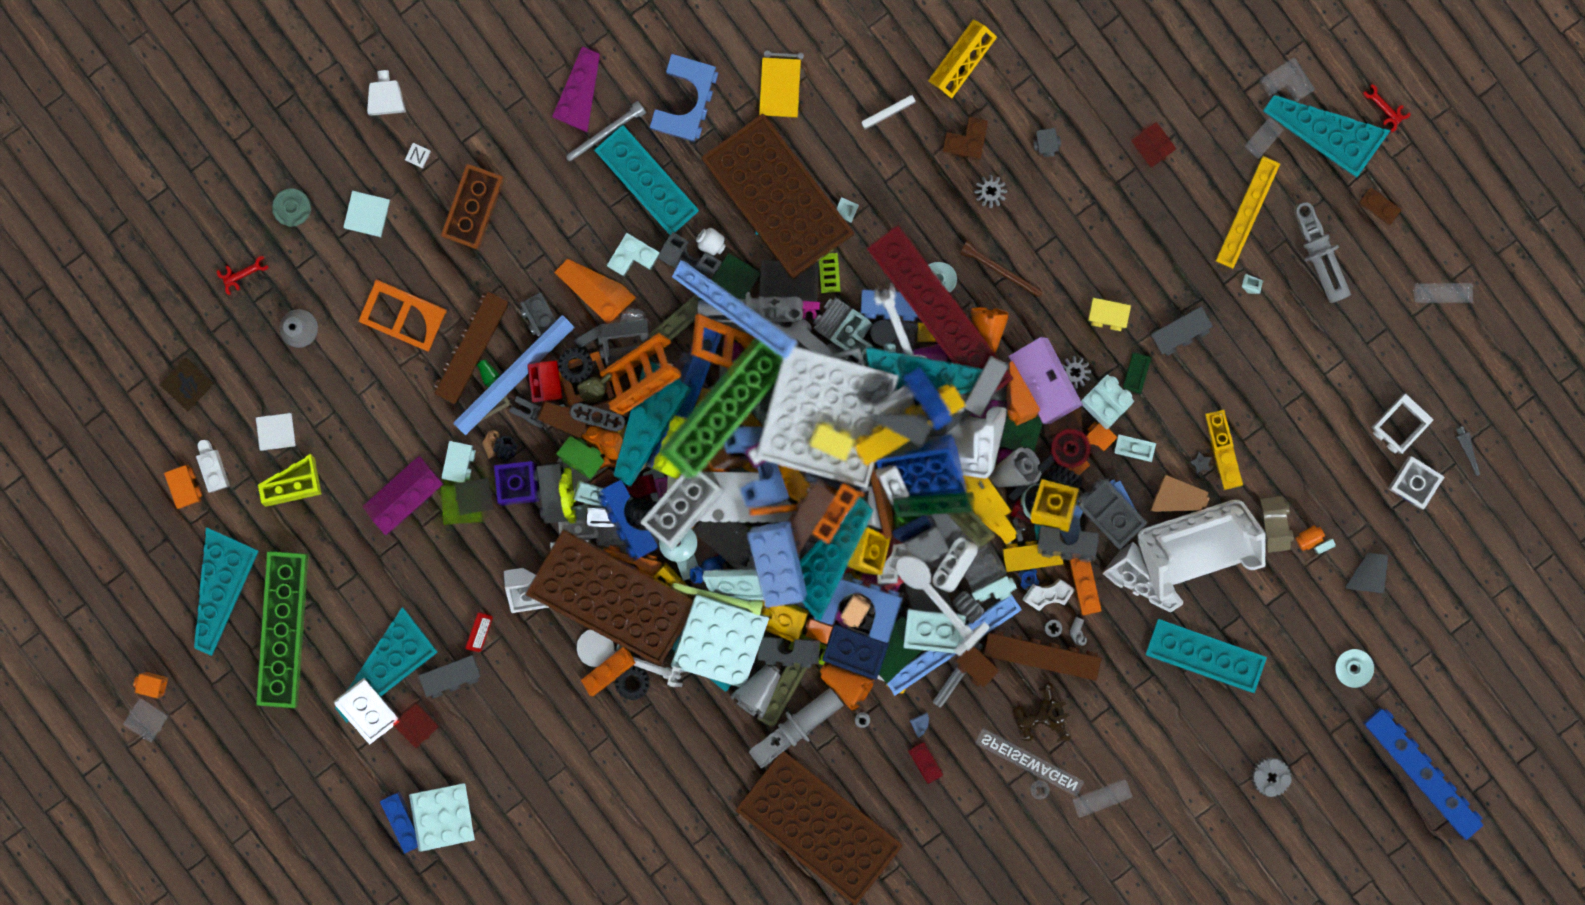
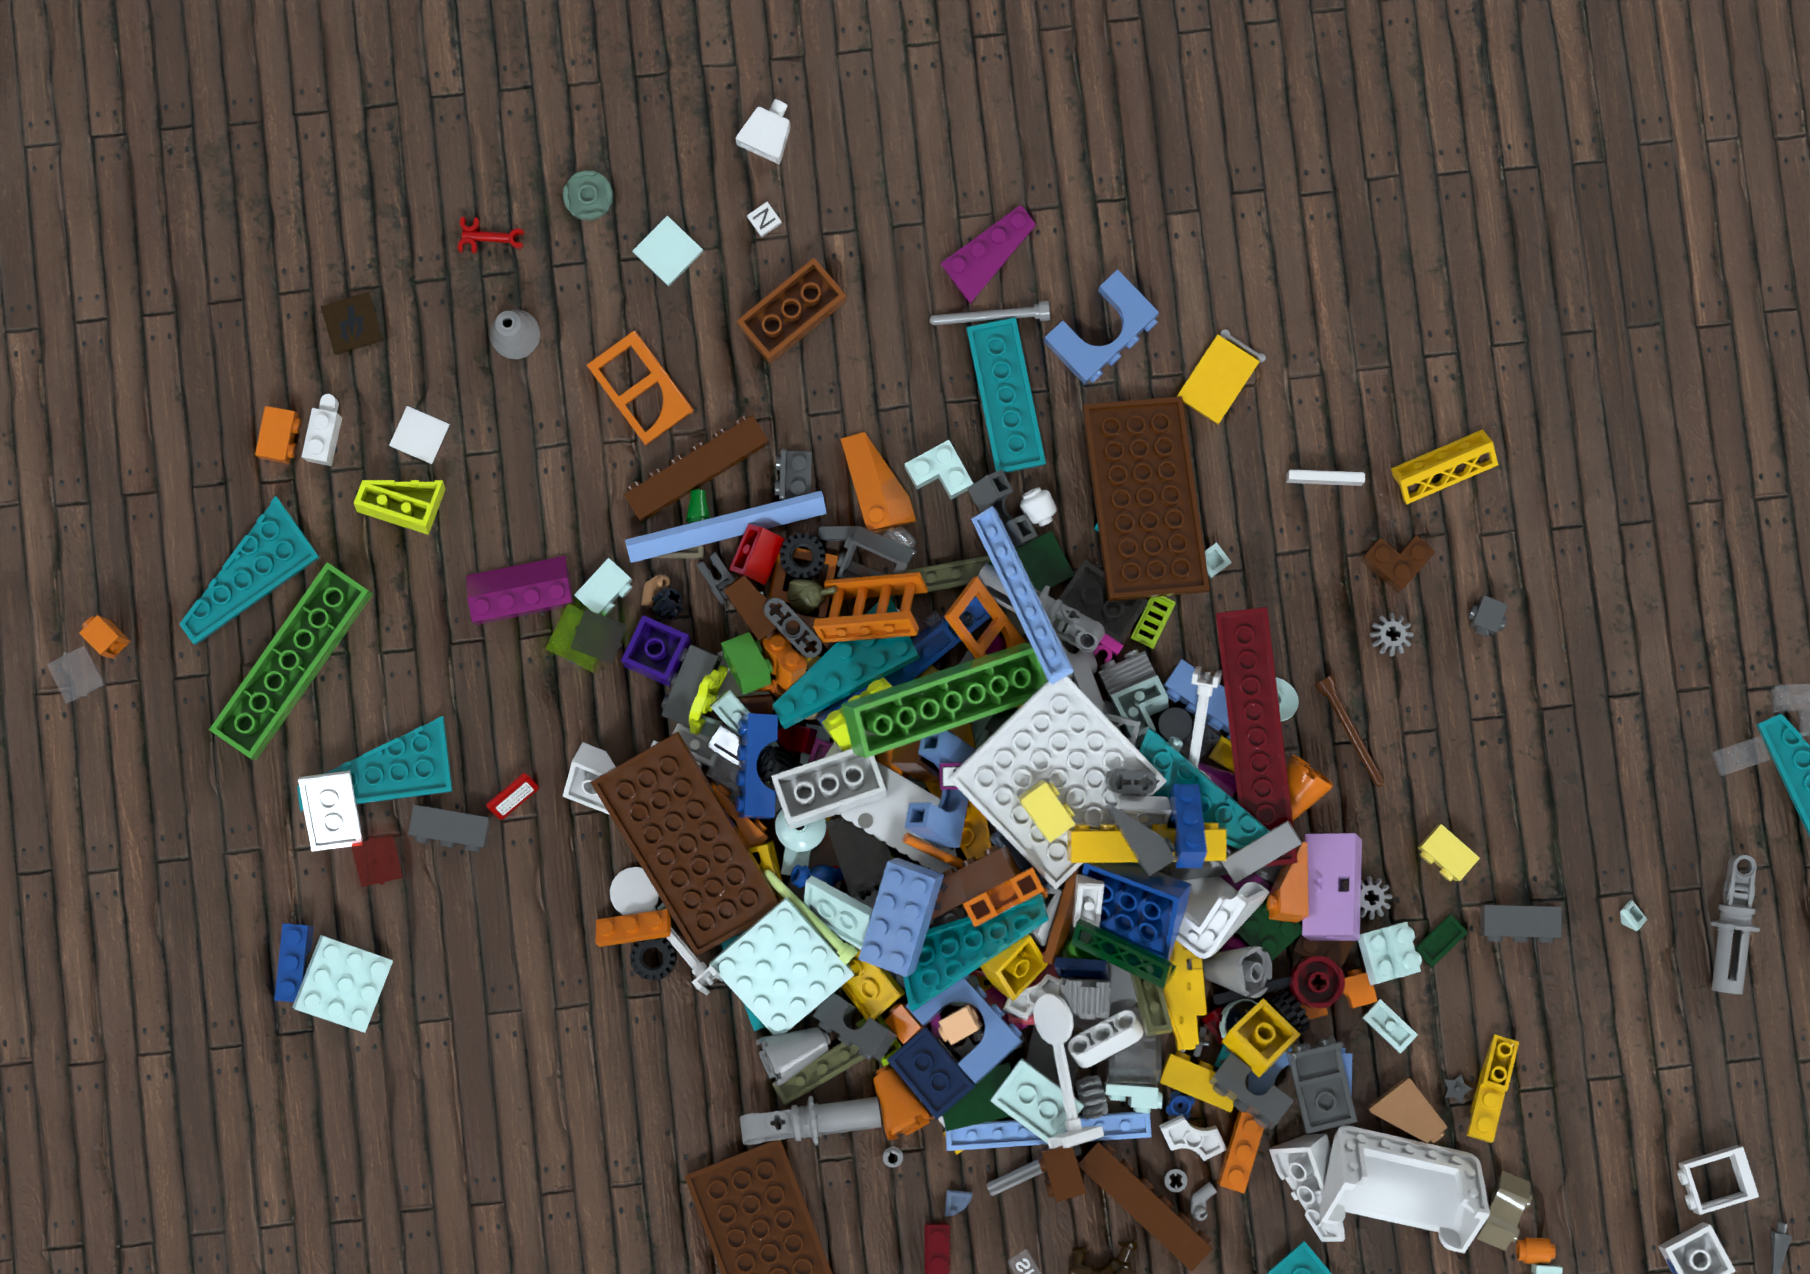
camera: 30 degrees right, 5 degrees down
clear red piece [1131,122,1176,168] -> none
yellow tile [1215,156,1280,269] -> none

